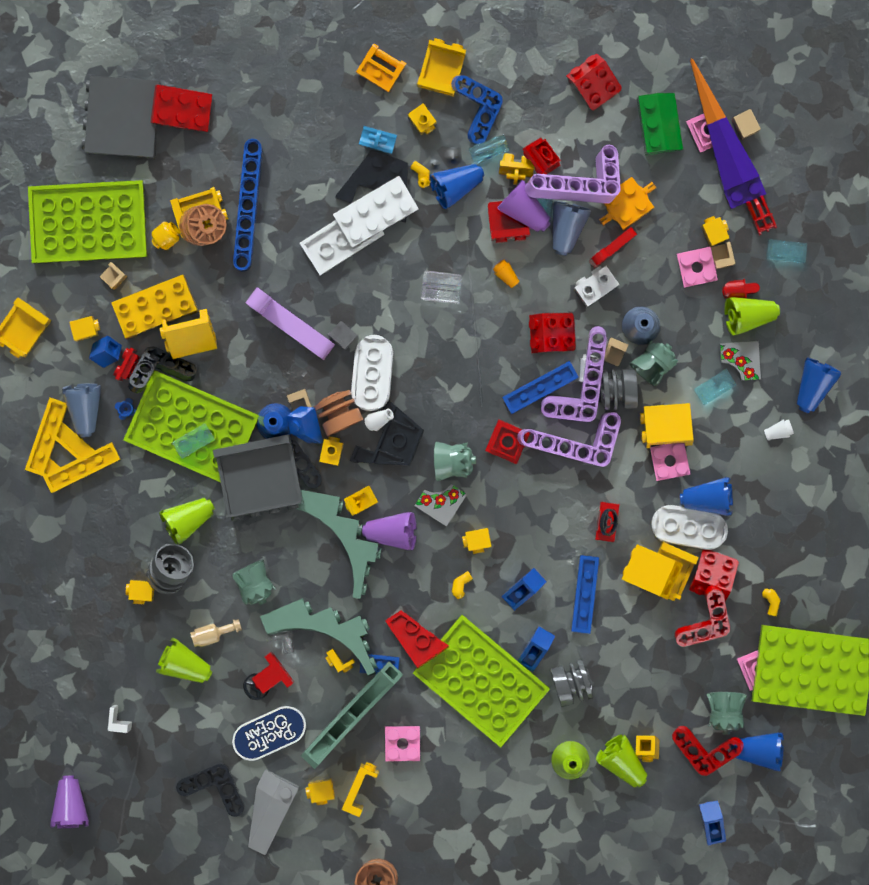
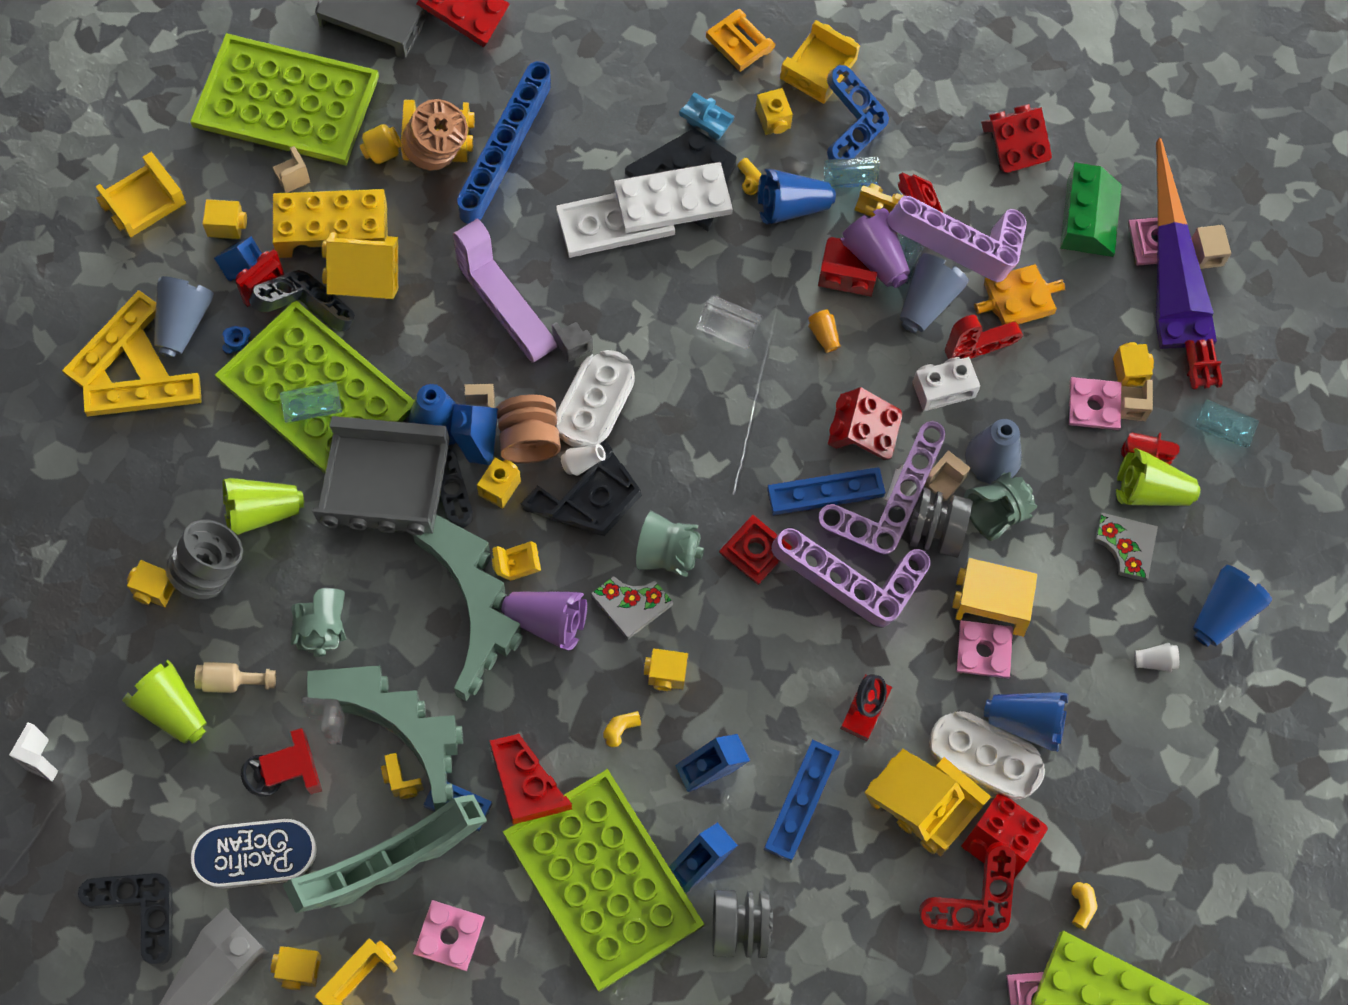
camera: 10 degrees right, 20 degrees down
clear light blue plate [694,369,737,405] -> none

